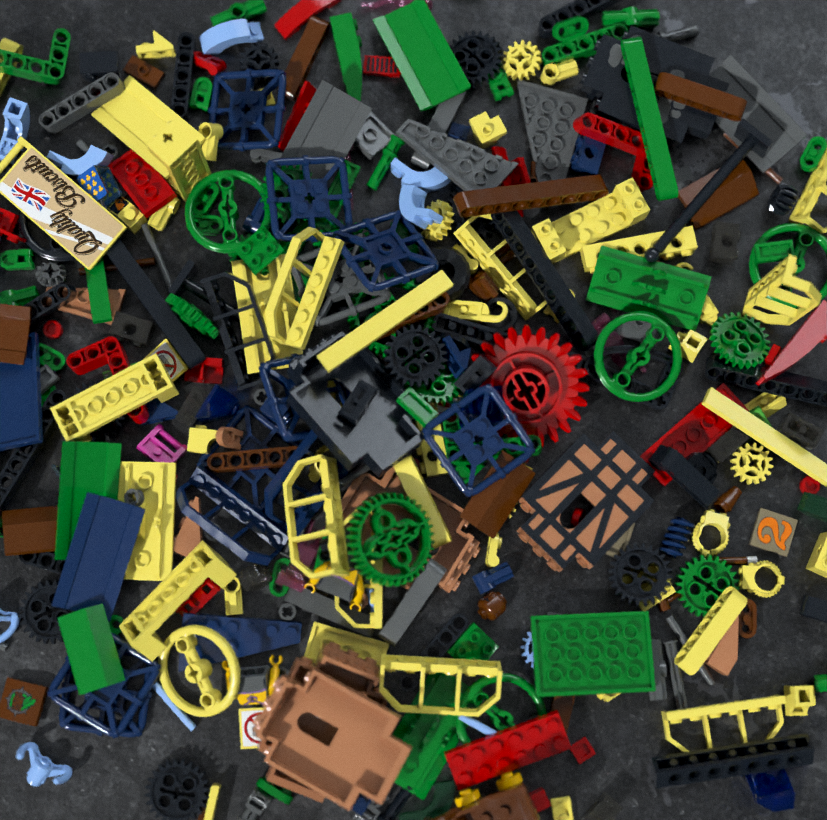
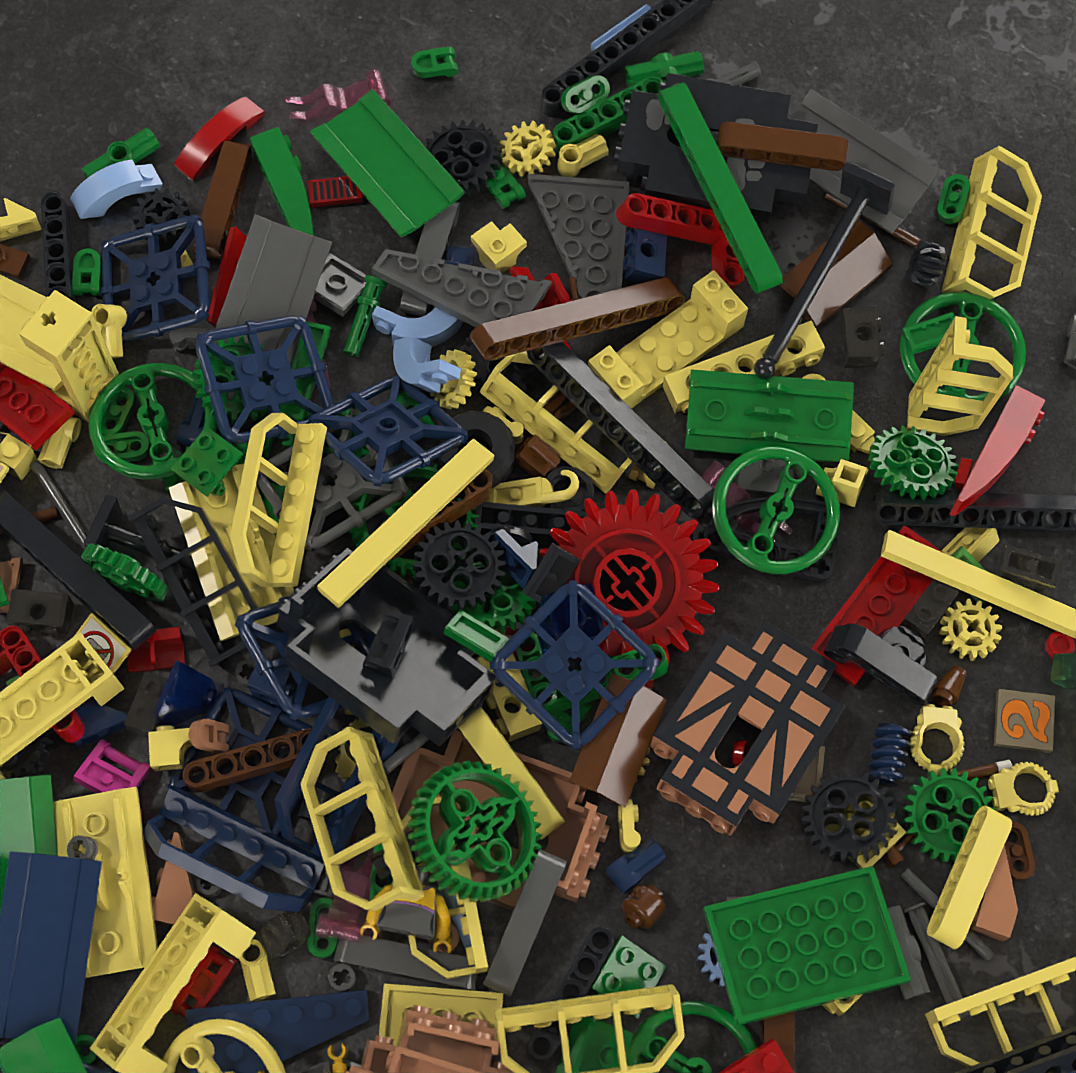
camera: 10 degrees left, 10 degrees down
red plate [193,51,227,75] -> none

